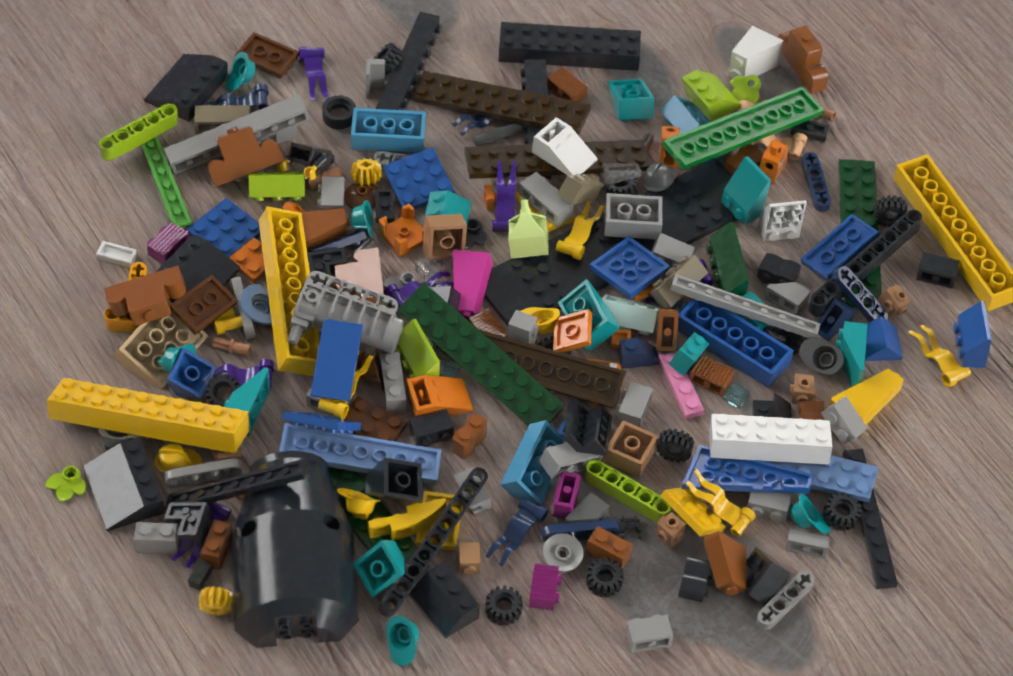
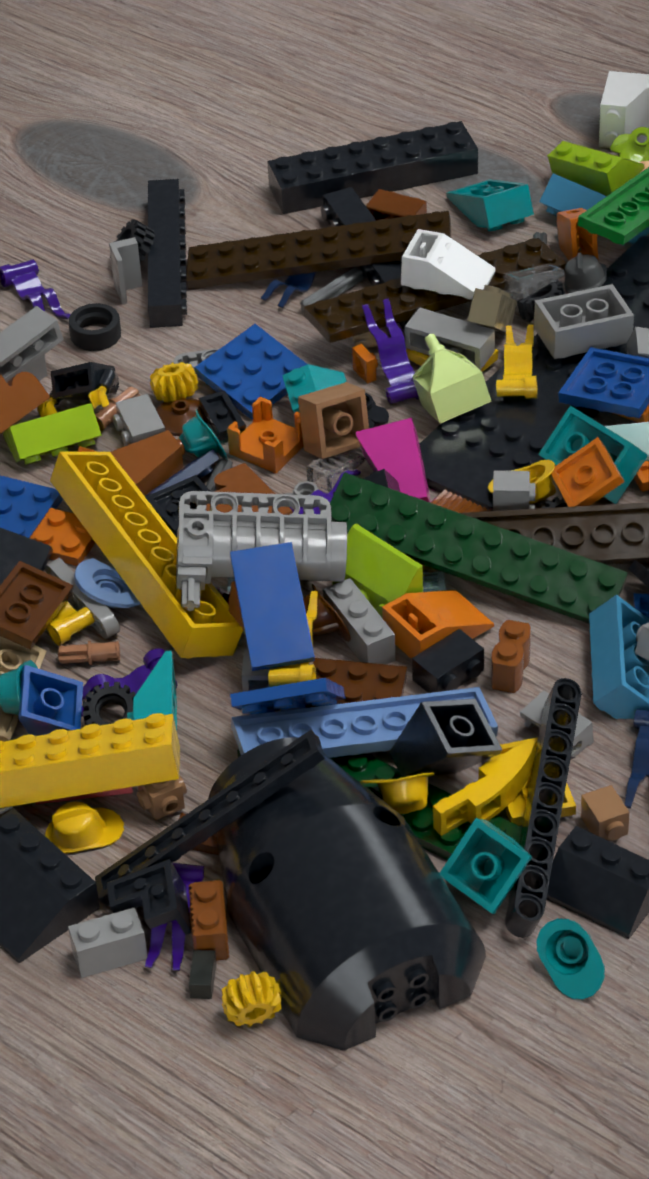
camera: 15 degrees left, 10 degrees down
light grey beam [165,459,242,488] -> none
dark azure slope [351,108,426,153] -> none

